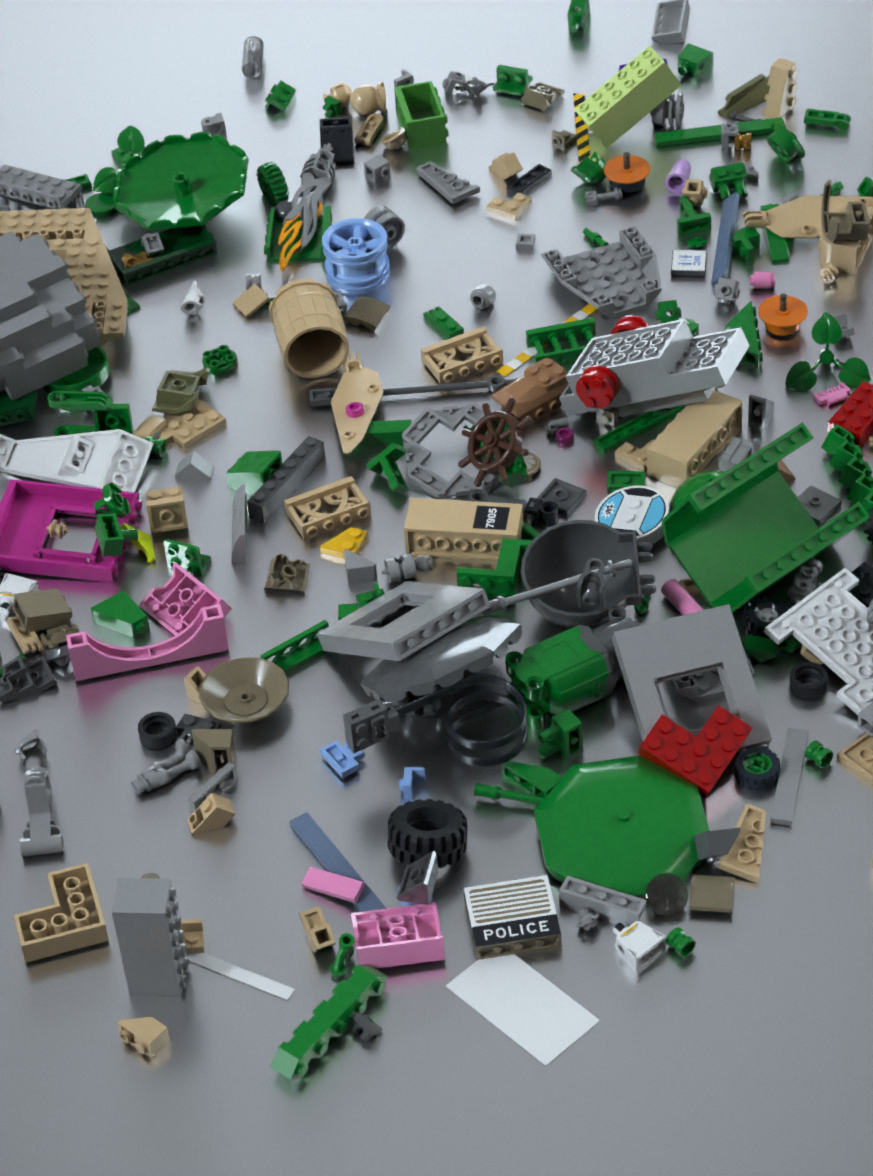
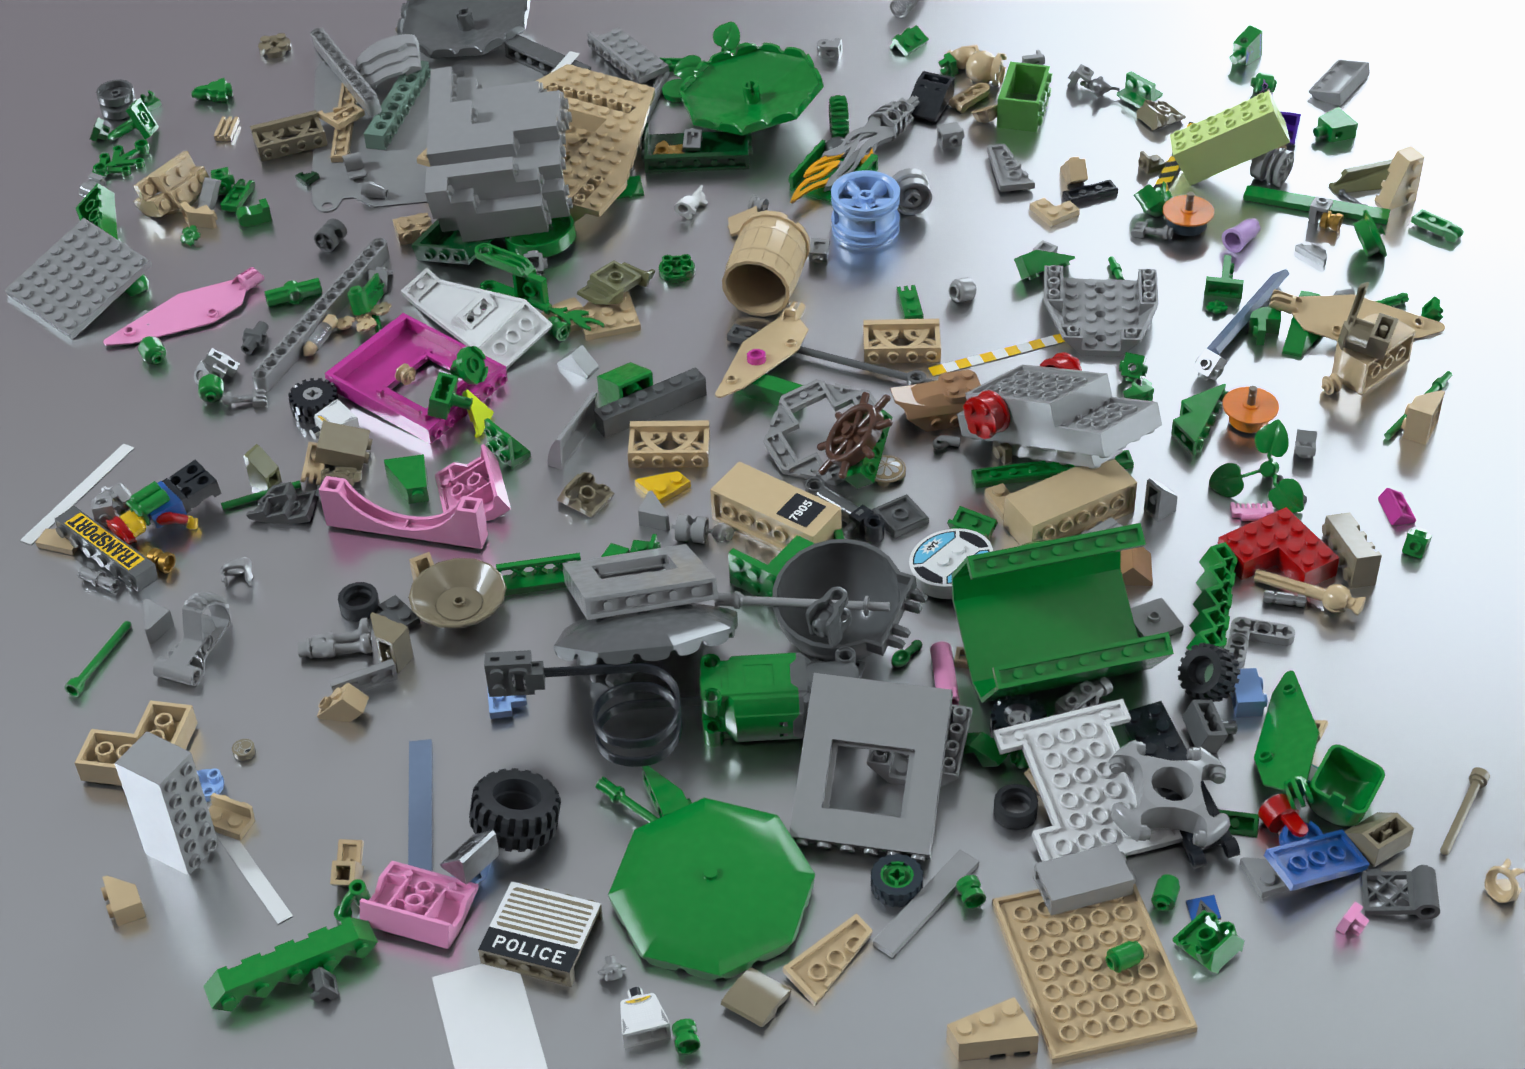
camera: 25 degrees right, 0 degrees up
tan bracket [146,486,188,534] -> none
bright pink tile [301,867,366,903] -> none
dark tan slope [343,296,391,331] -> none
green bracket [366,443,409,494] -> none
light blue bracket [399,767,426,799] -> none
green fence [526,318,596,366] -> none
green brick [537,708,583,759] -> none
dark pink tile [556,428,574,444] -> none
light grey panel [559,876,647,927] -> none
red piece [637,705,753,799] -> none
clear smoke tile [645,873,689,916] -> none
white tile [671,249,707,276] -> none
tan brick [682,179,707,206] -> none
dark grey slope [694,827,741,863] -> none
green brick [709,162,748,202] -> none
bright pink brick [750,272,776,289] -> none
none -> green piece [540,303,605,331]
none -> green slope [1014,250,1076,280]
none -> green head [1250,72,1277,94]

